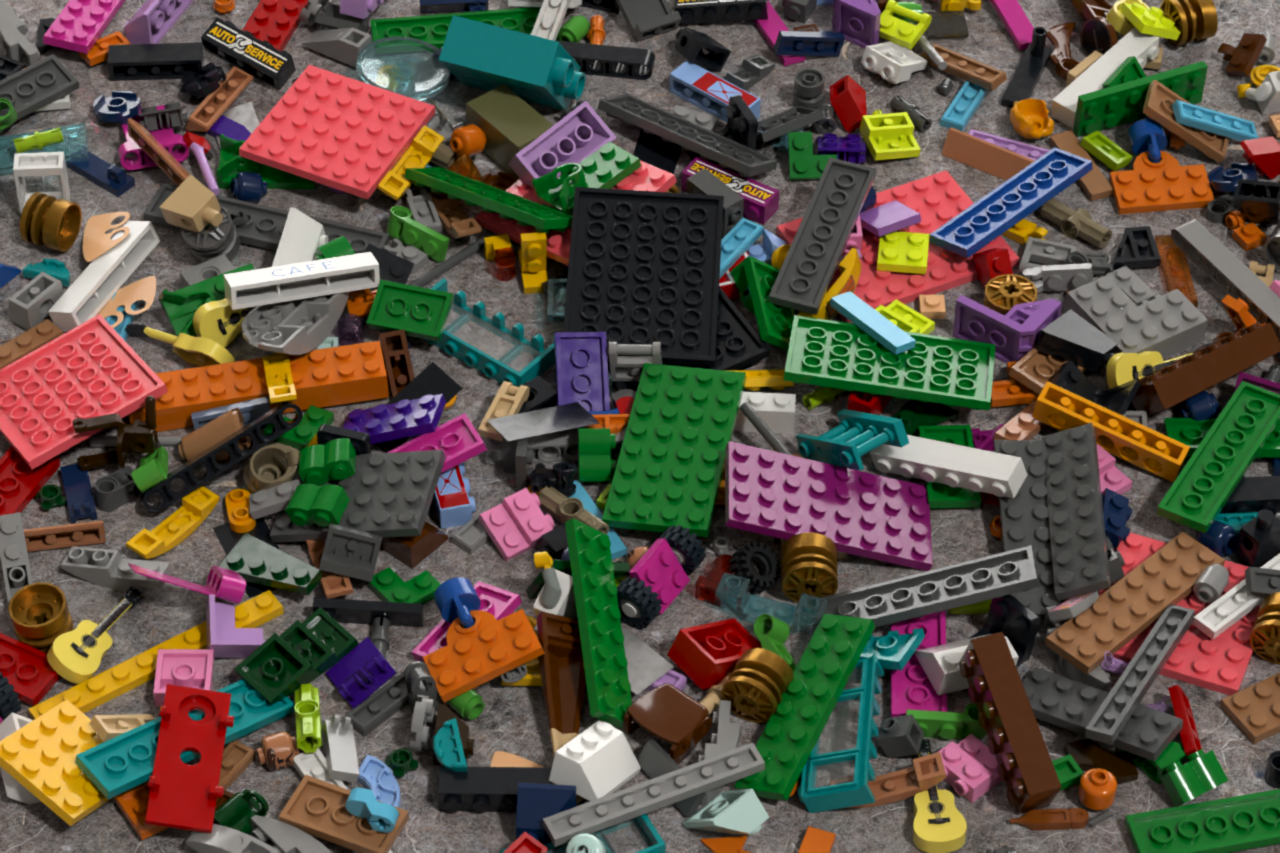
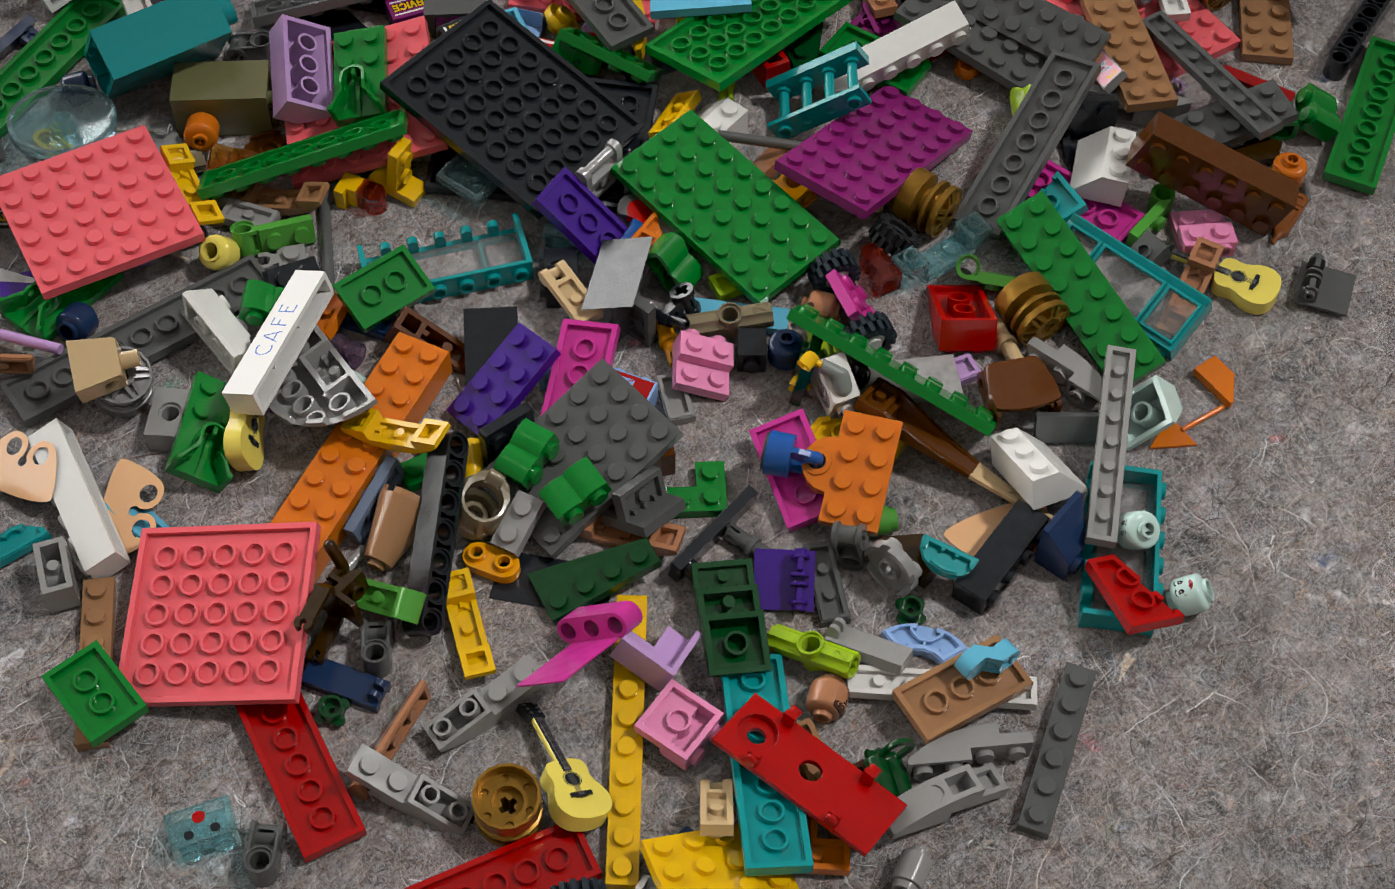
camera: 55 degrees left, 10 degrees up
light yellow piece [125,323,235,367] -> none
none -> light yellow head [198,234,240,271]

